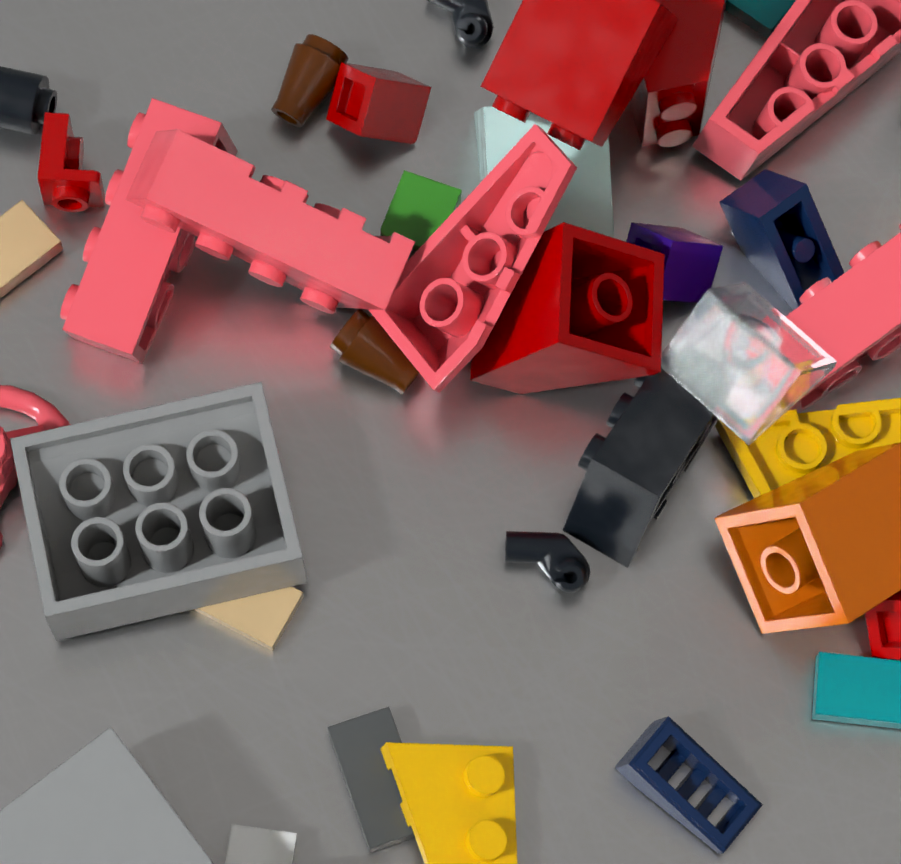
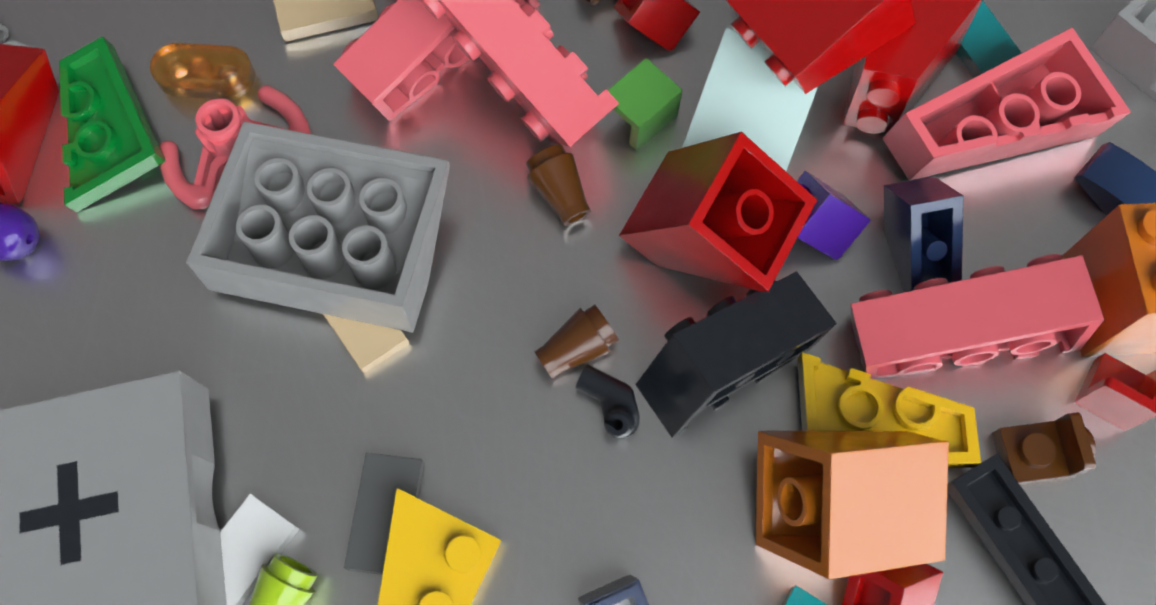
camera: 30 degrees right, 0 degrees up
coral wedge [368,124,577,393] -> none
clear slope [661,282,837,446] -> none
none -> reddish brown cone [534,304,619,379]

